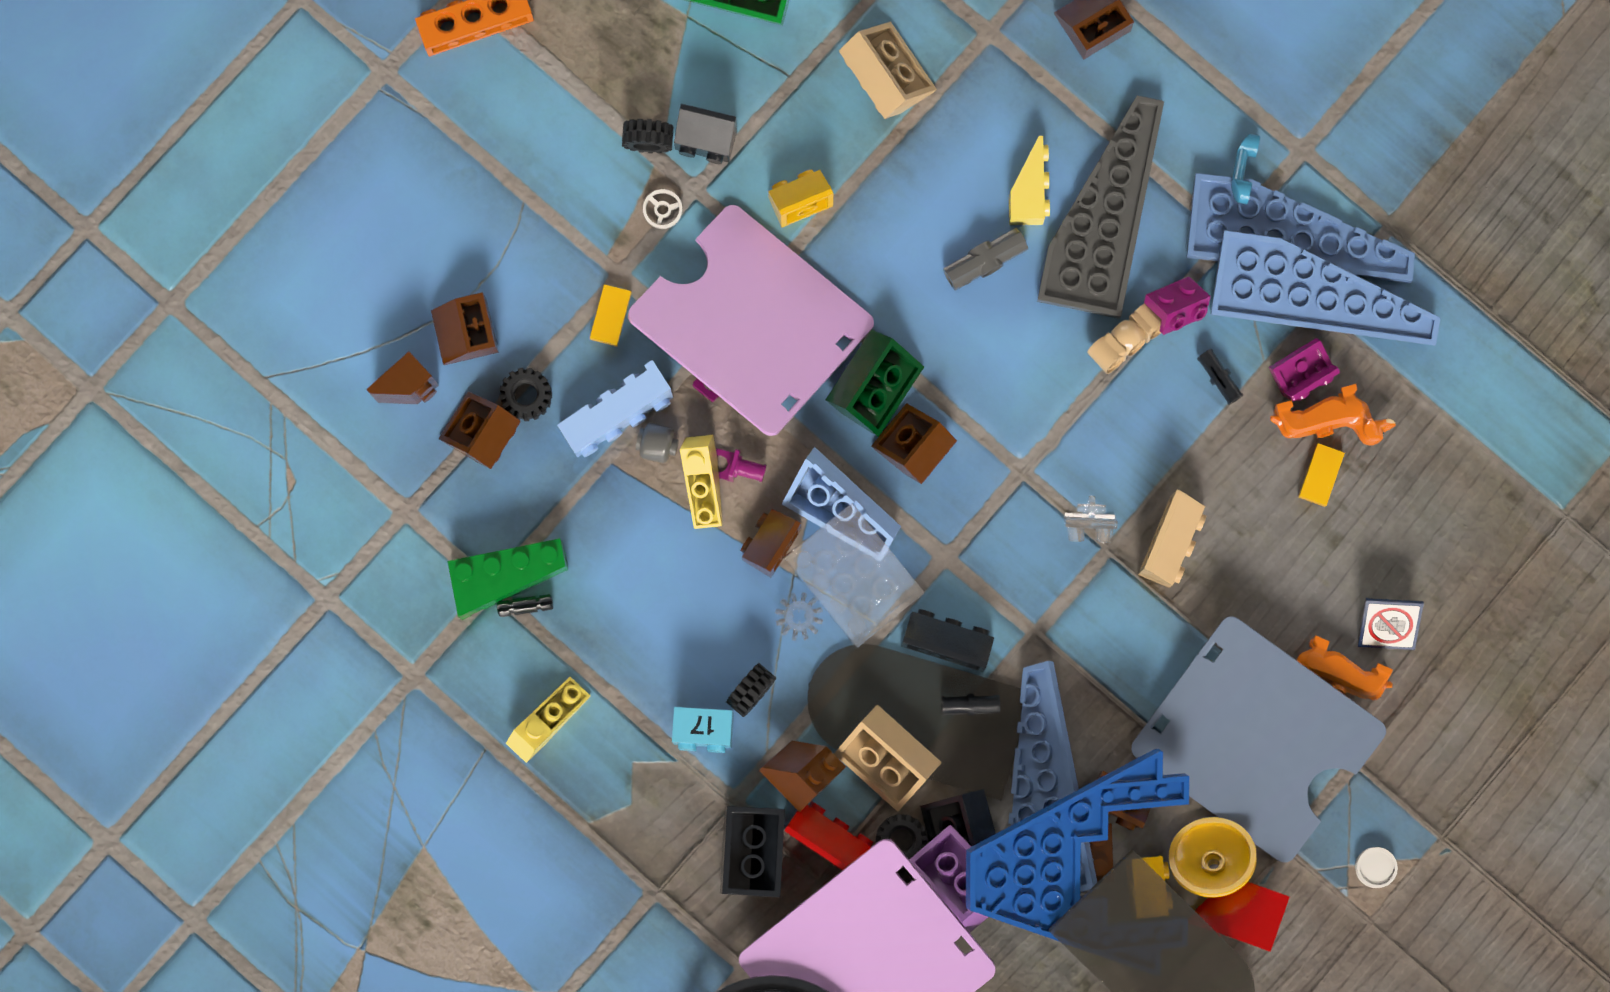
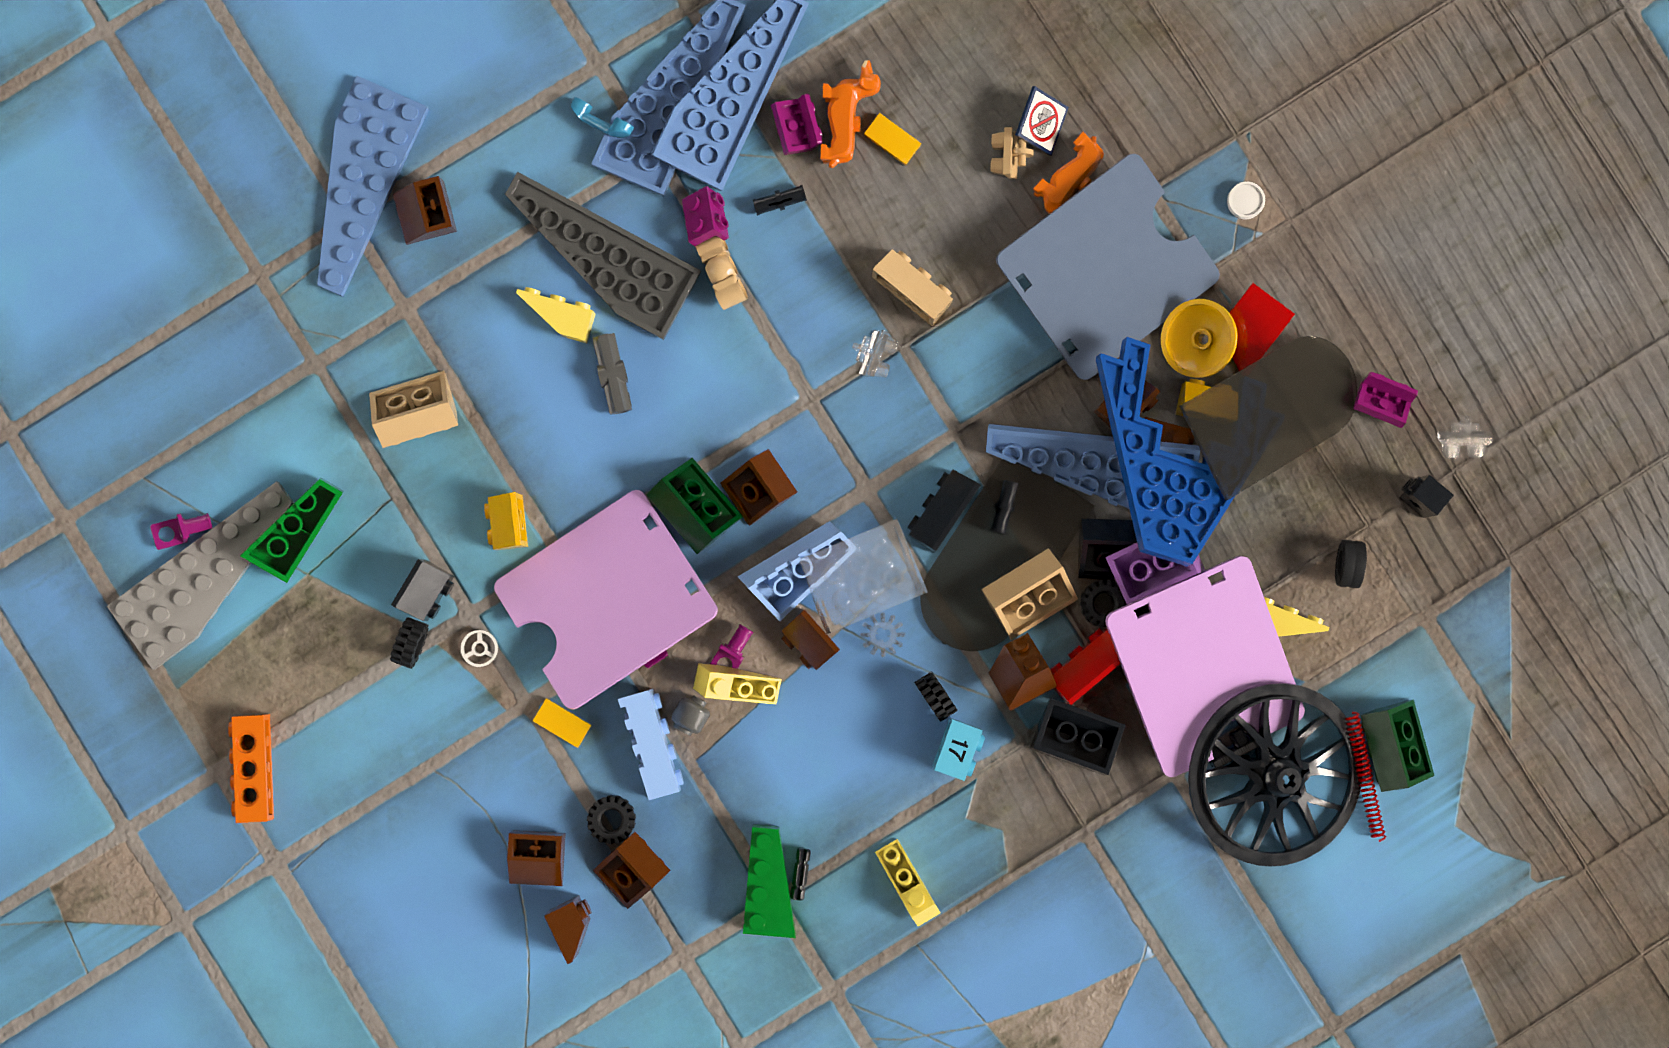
camera: 75 degrees left, 5 degrees up
none -> tan hips [991,127,1034,179]

